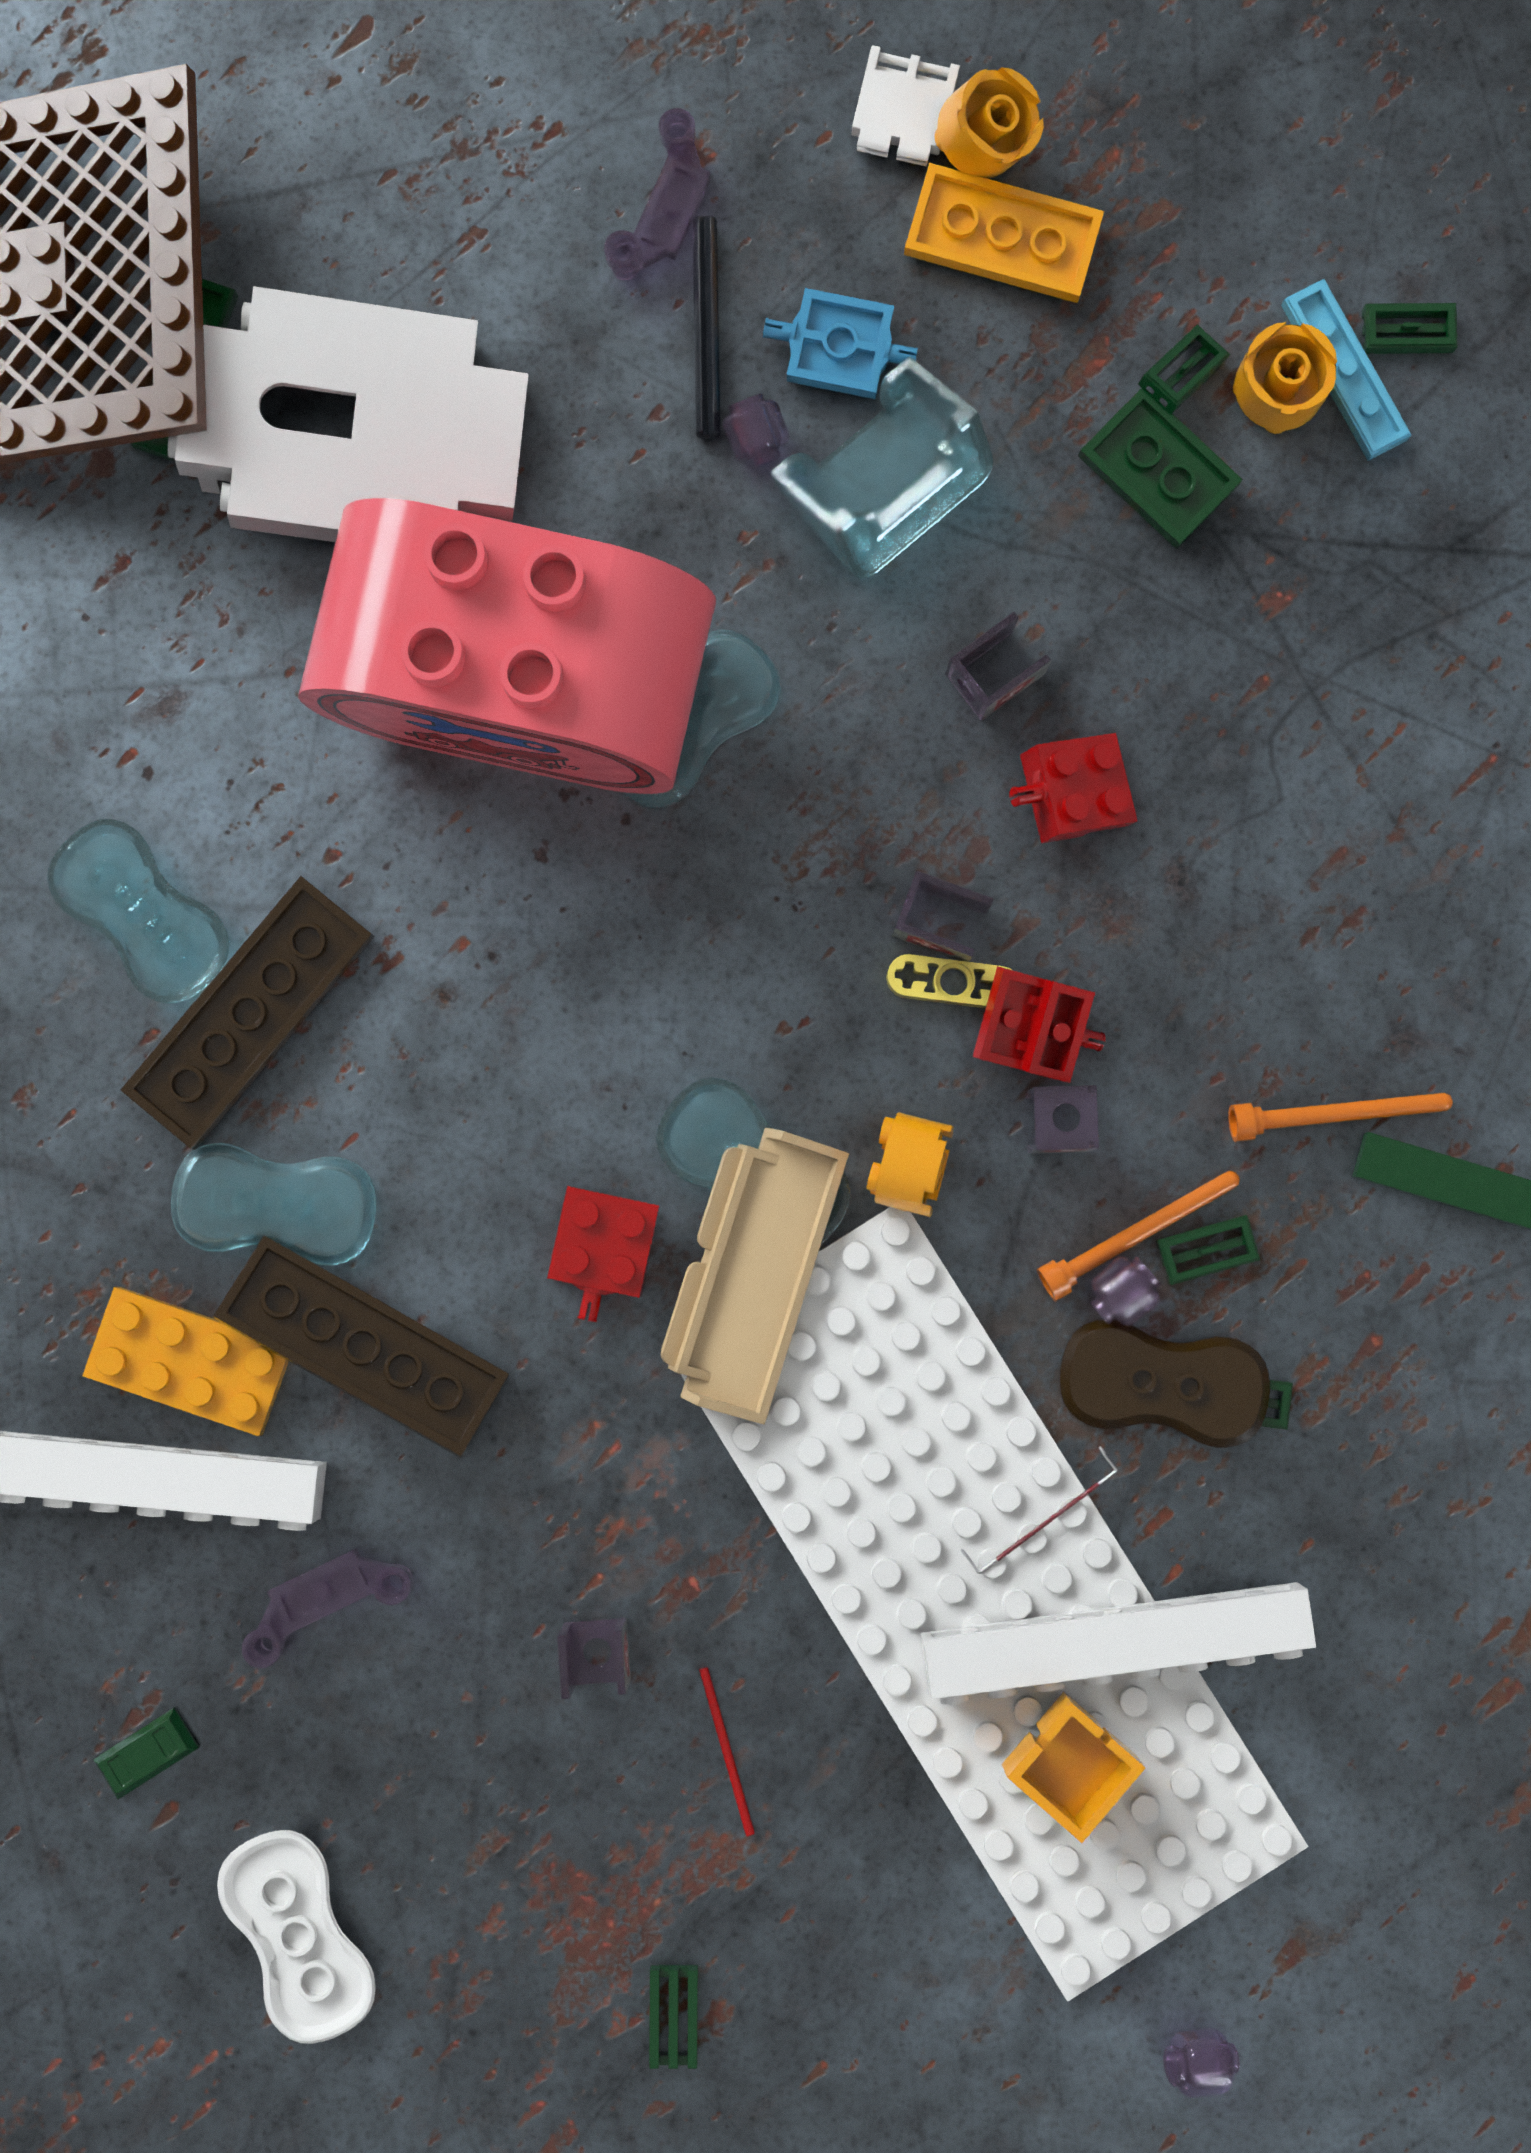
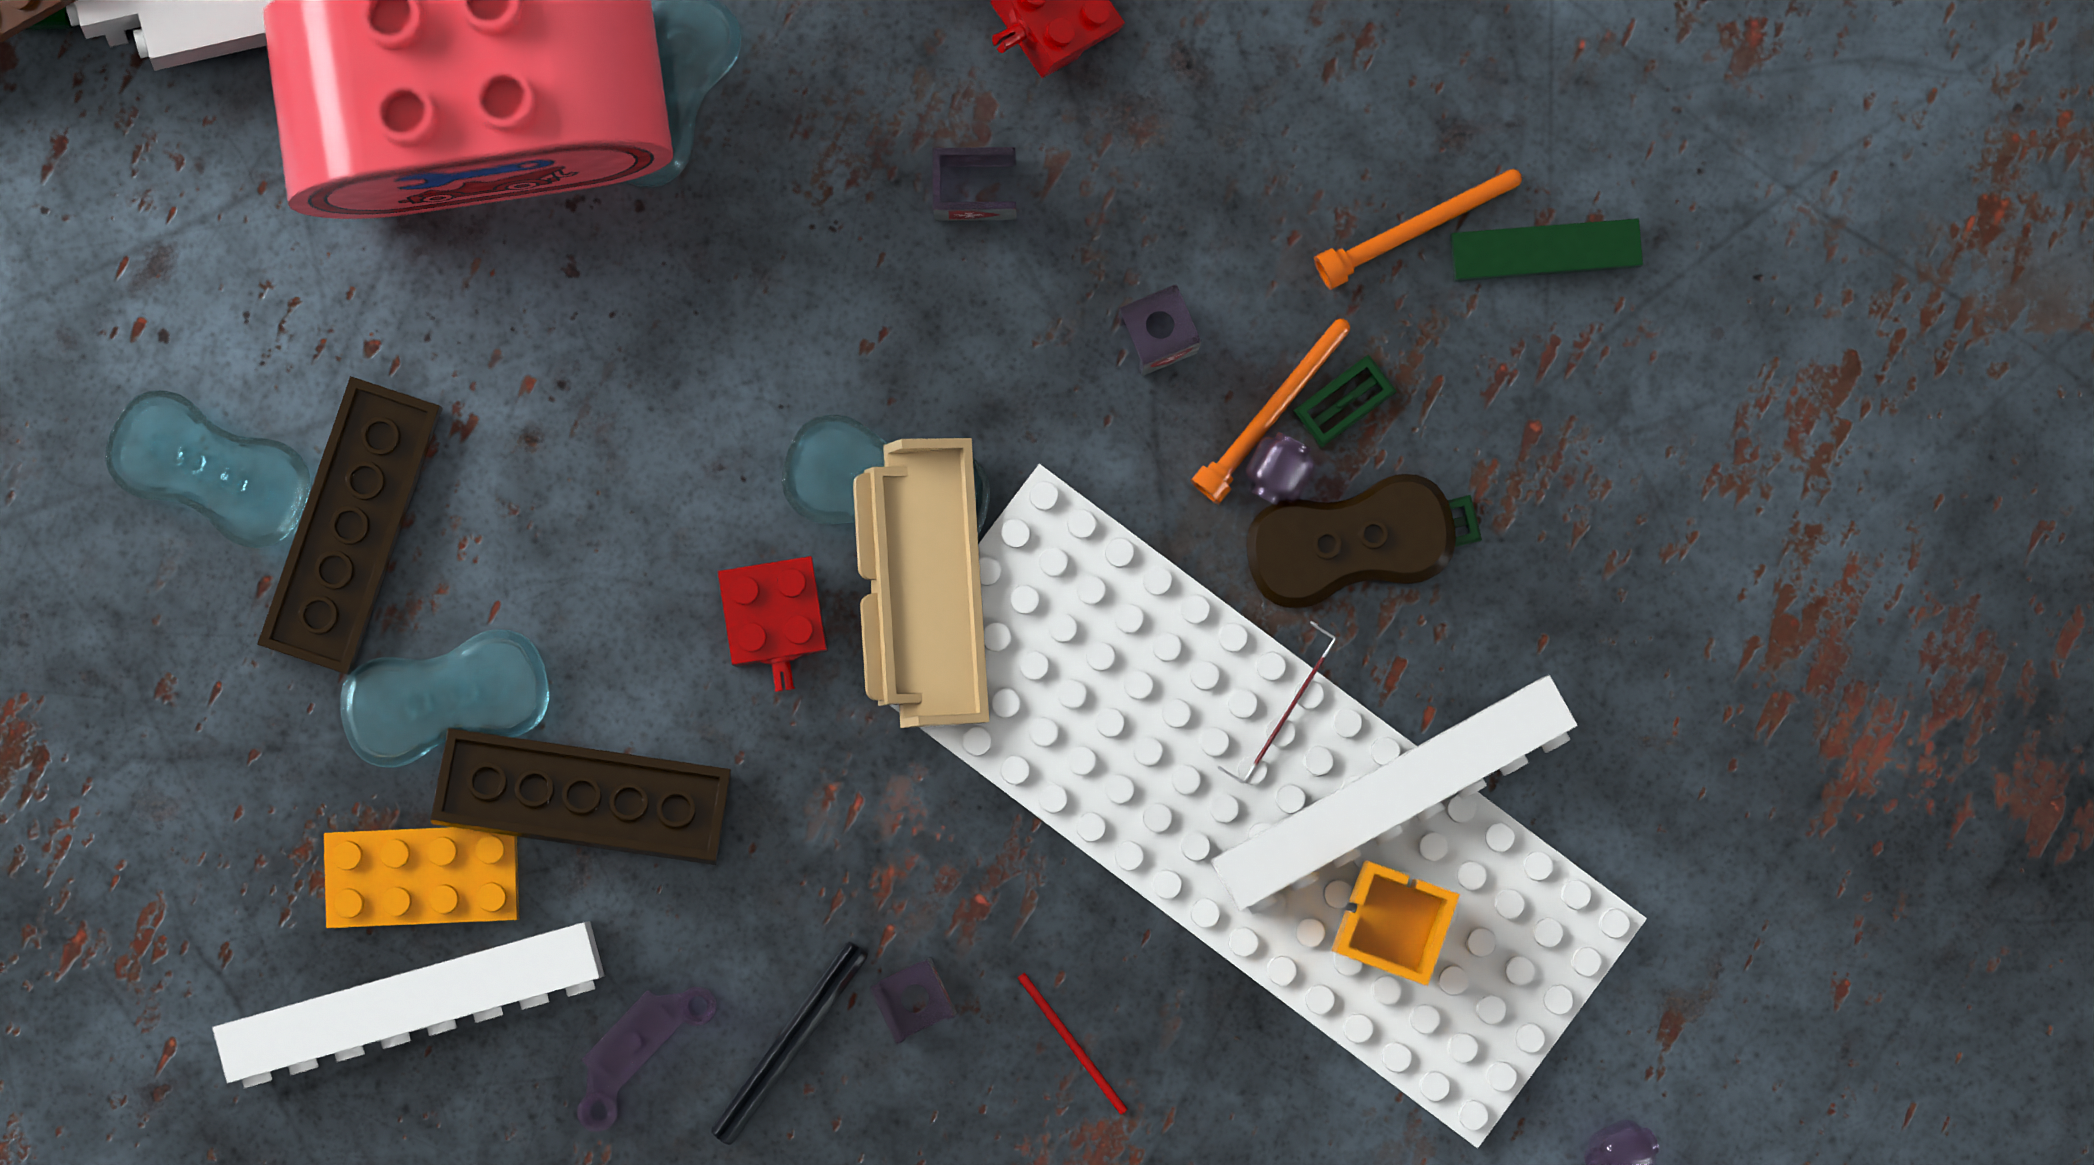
camera: 25 degrees left, 0 degrees up
light orange brick [867,1112,954,1217] -> none
light yellow beam [886,954,1012,1009] -> none
red plate [972,966,1106,1083] -> none
none -> black axle [711,942,868,1145]

